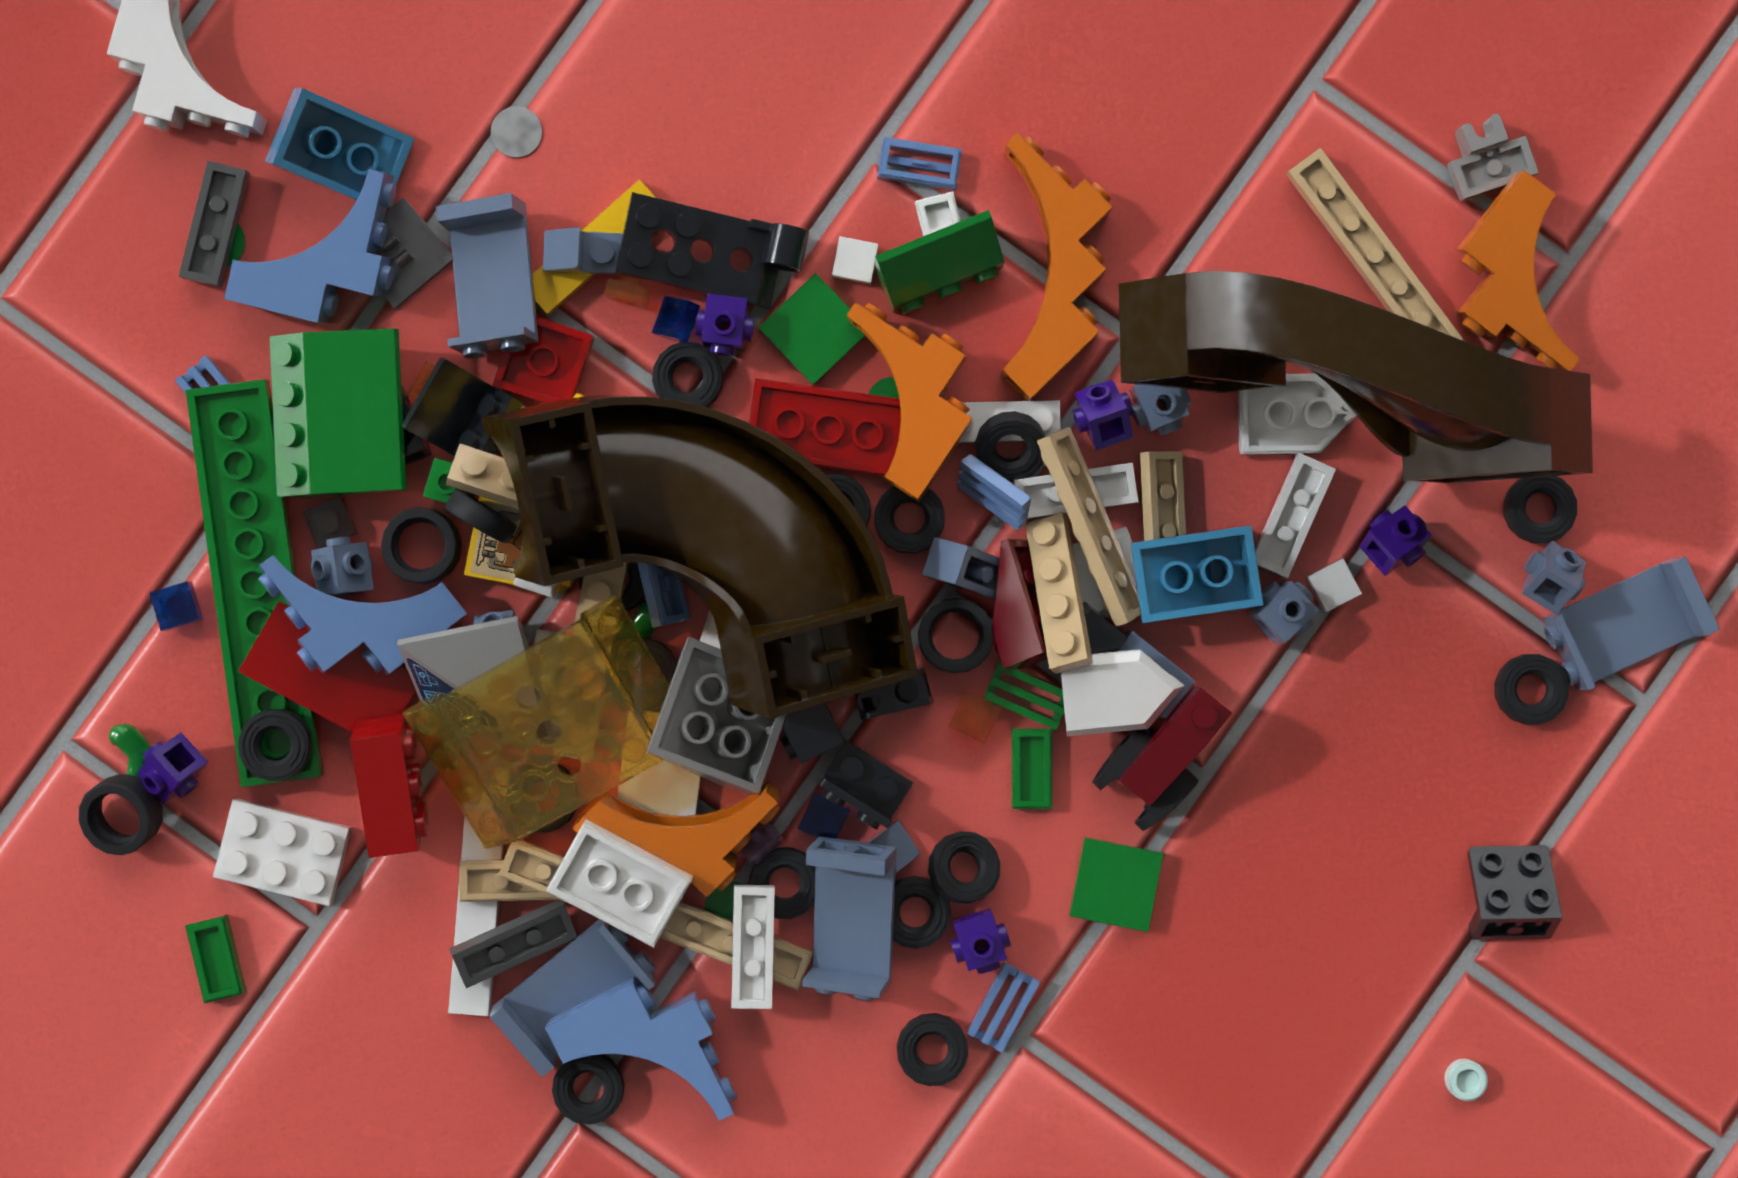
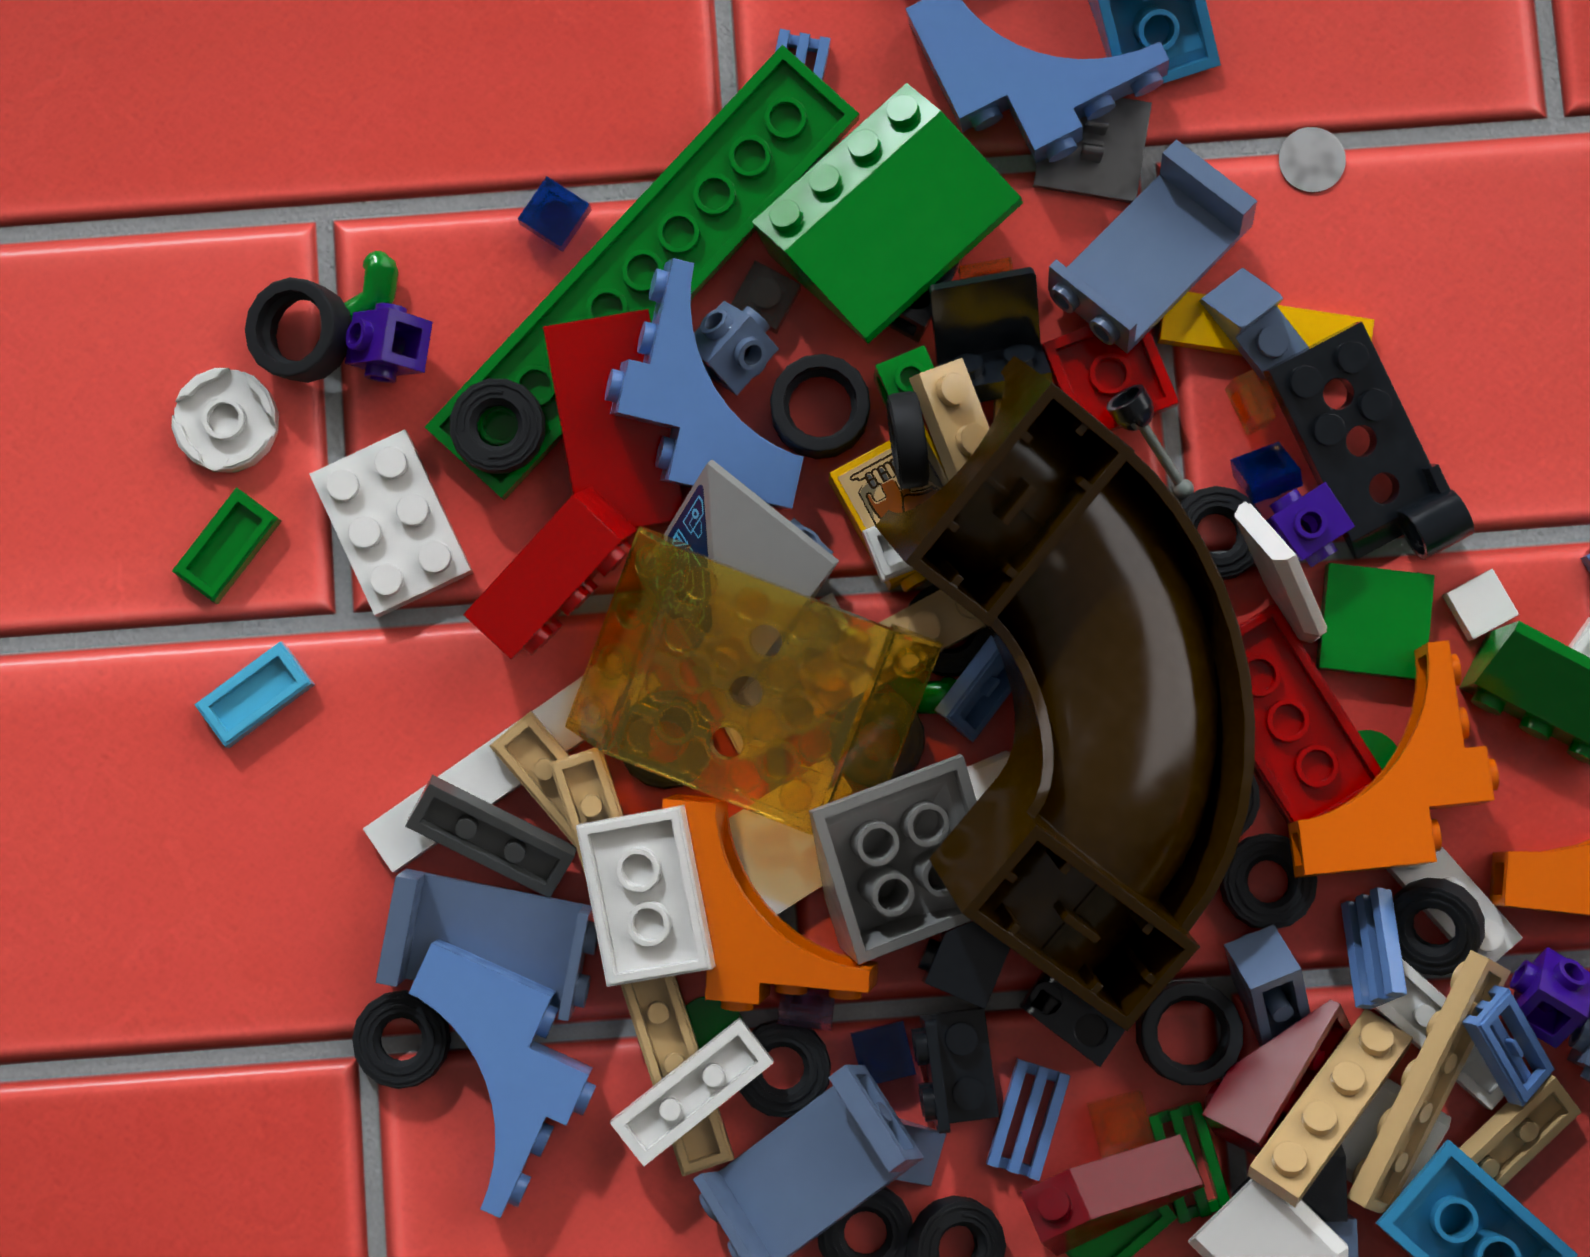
camera: 55 degrees right, 5 degrees down
none -> white tile [171,368,279,473]
none -> medium azure tile [194,641,315,748]
none -> medium blue tile [986,1058,1070,1181]
none -> dark red slope [1020,1134,1205,1256]
none -> hinge [1106,384,1194,500]
none -> white tile [1234,501,1328,643]
none -> medium blue tile [1462,985,1555,1107]

